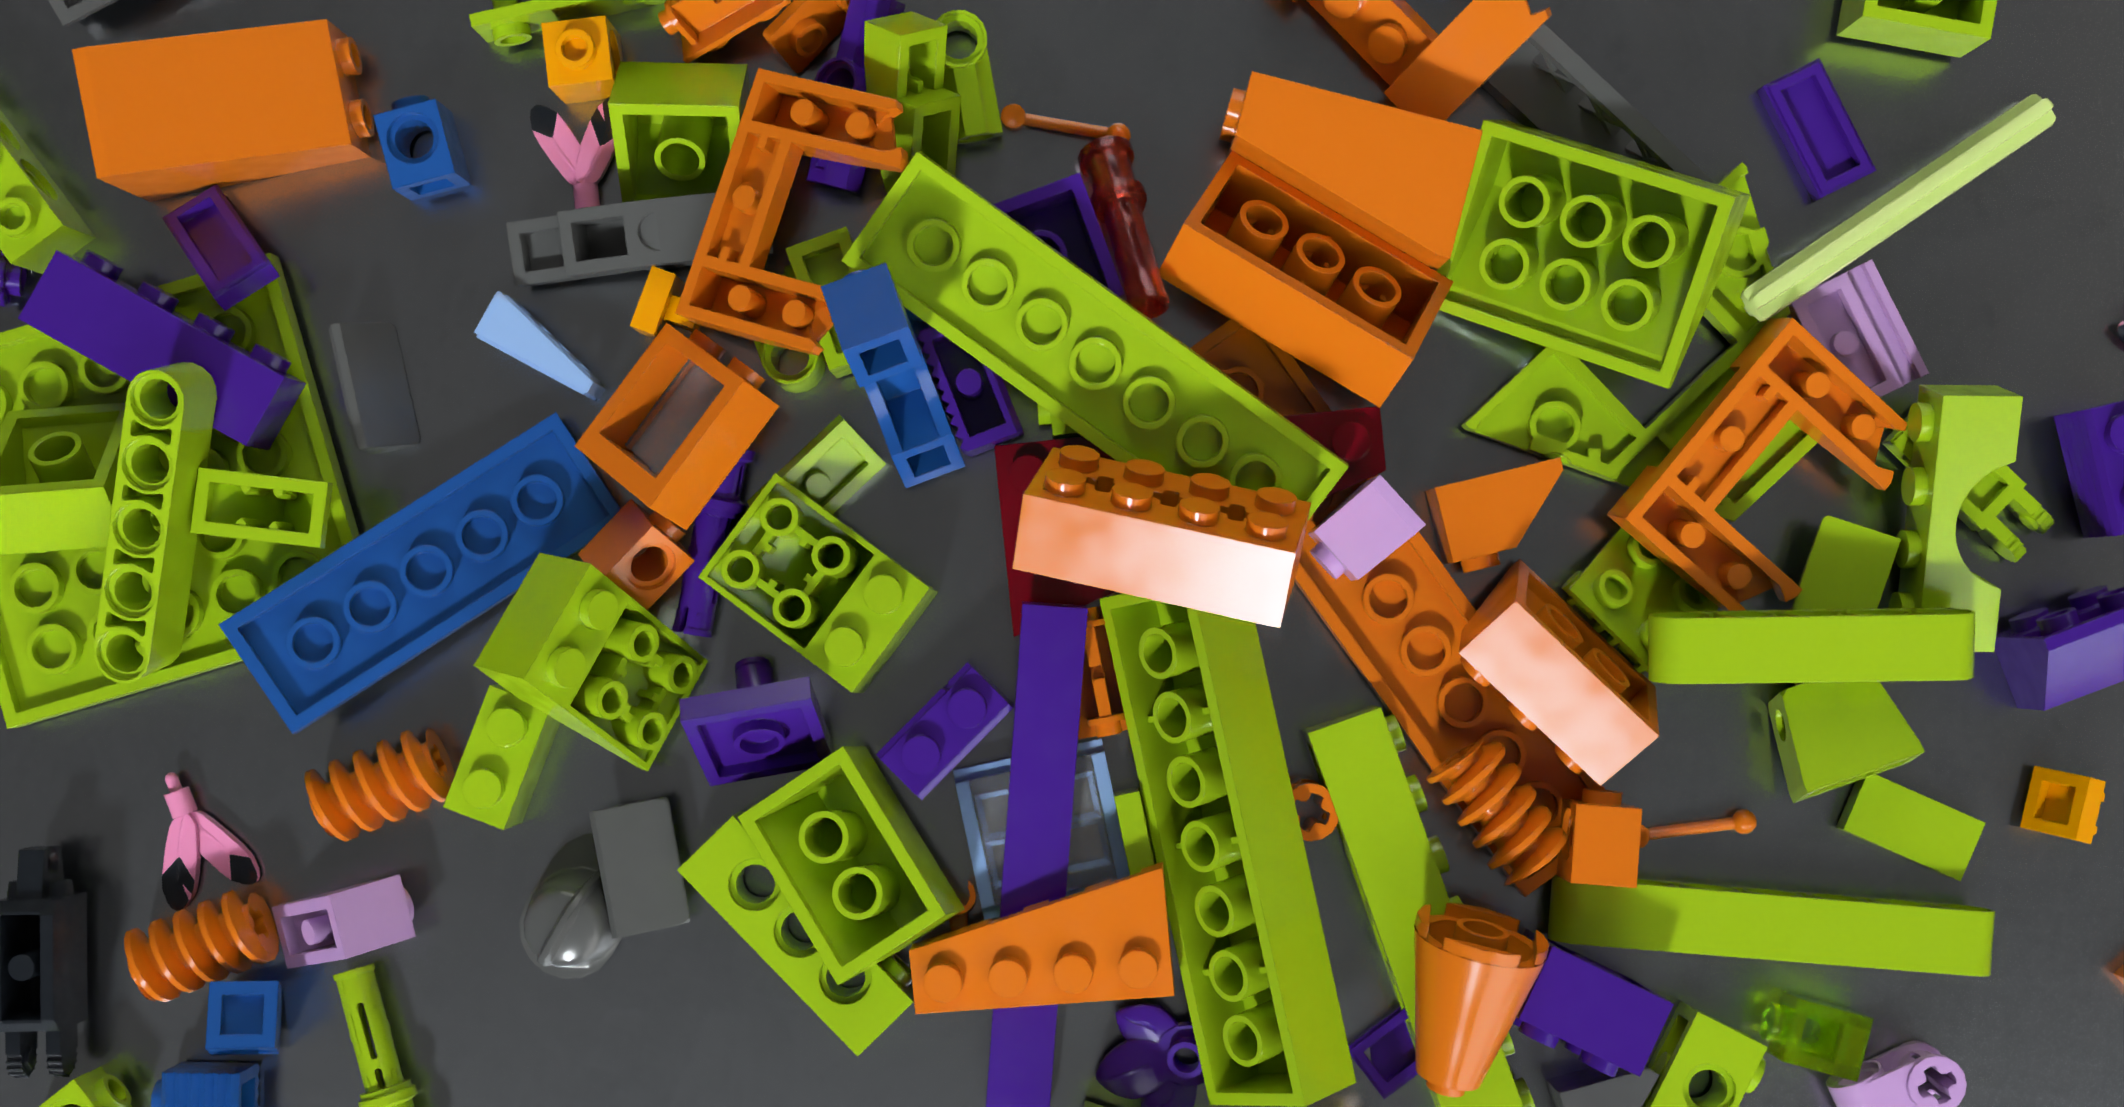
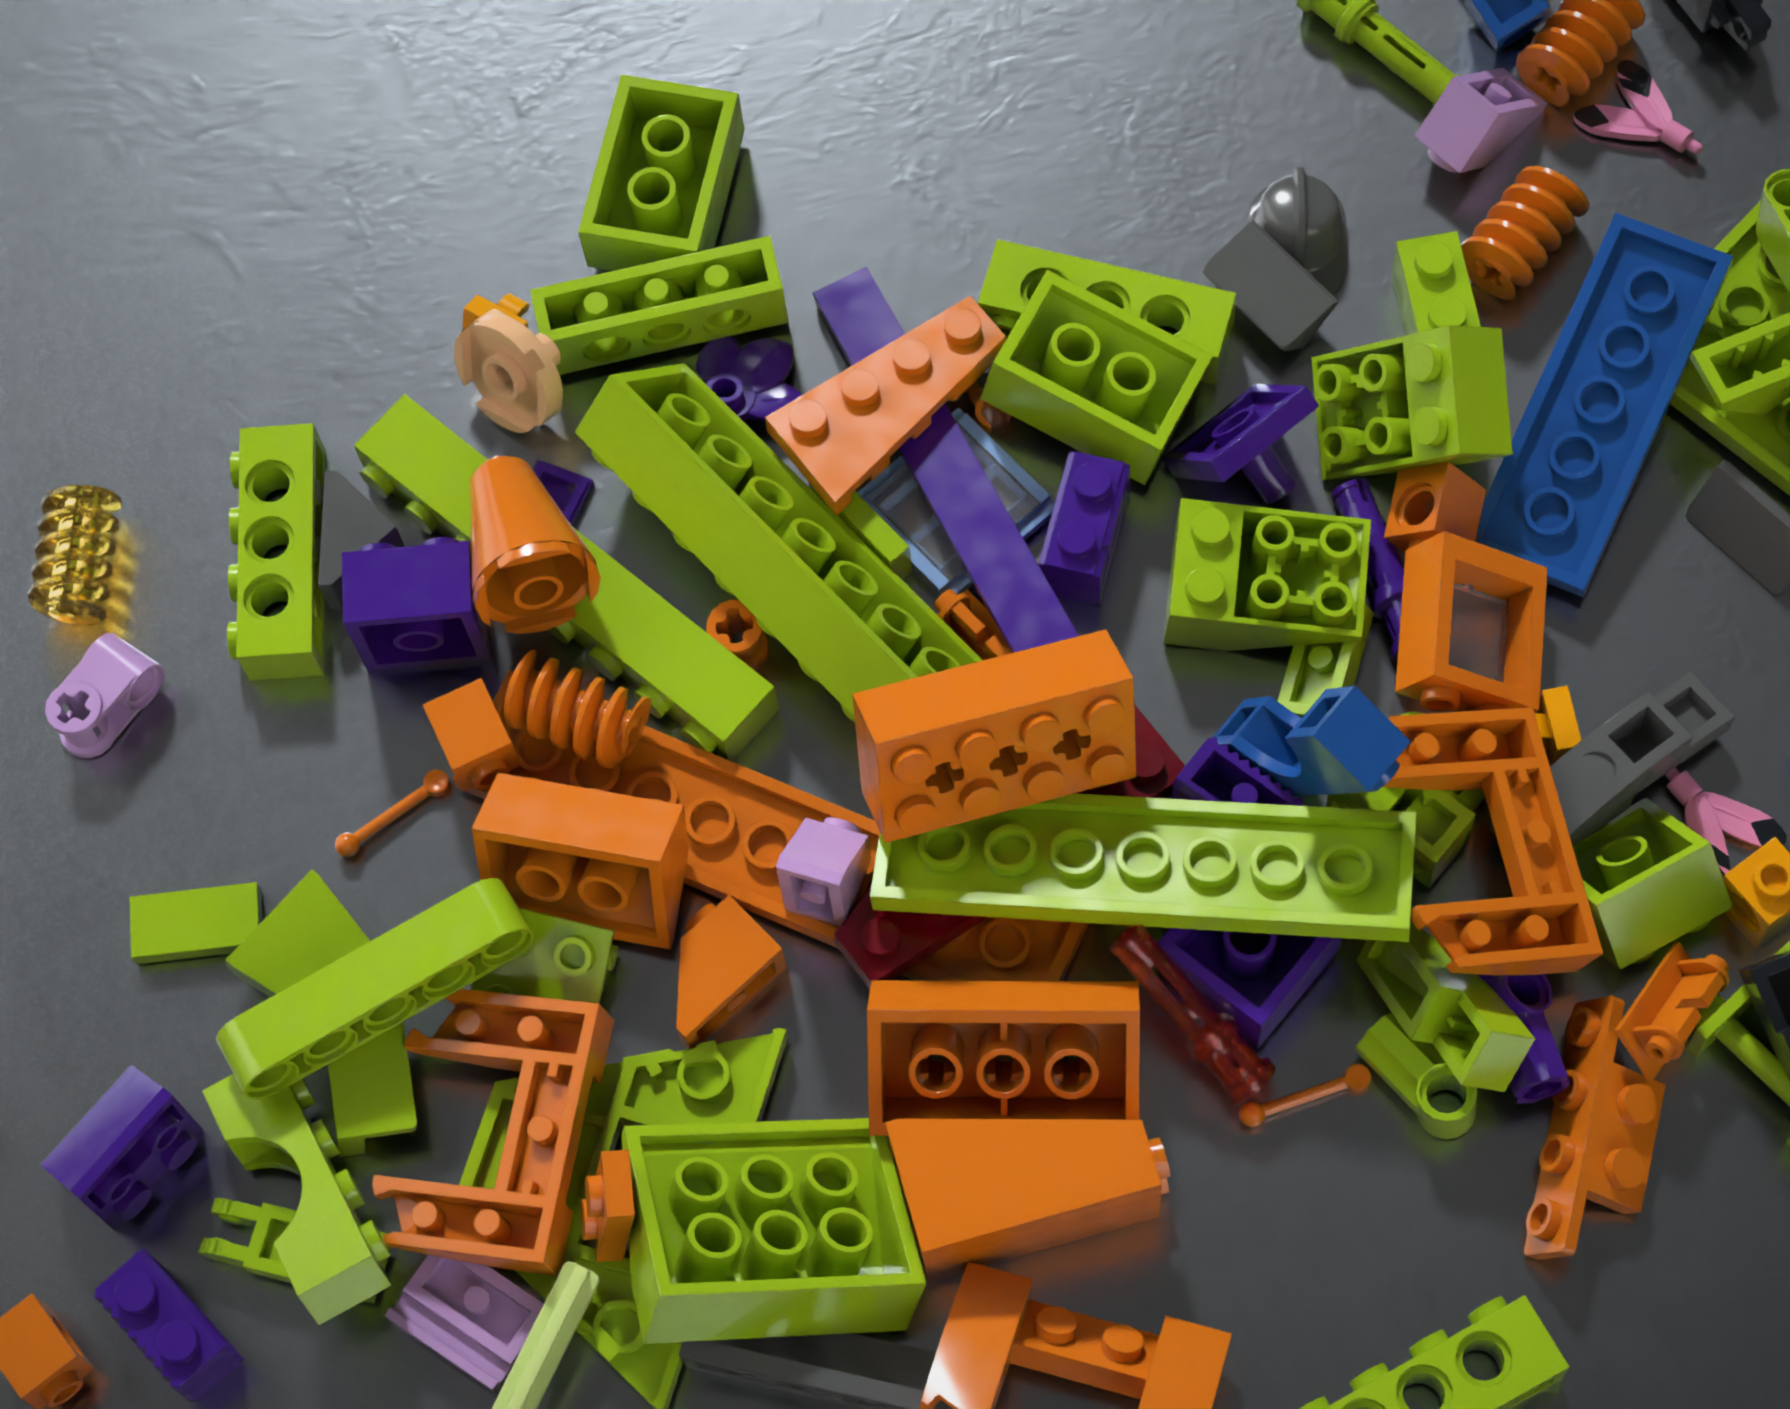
camera: 155 degrees right, 20 degrees down
light blue slope [474,291,606,401] -> none
lime beam [1547,875,1995,977] -> none
clear neon green brick [1760,990,1874,1082] -> none
light orange tile [2020,765,2106,844] -> none
none -> orange plate [580,1150,635,1262]

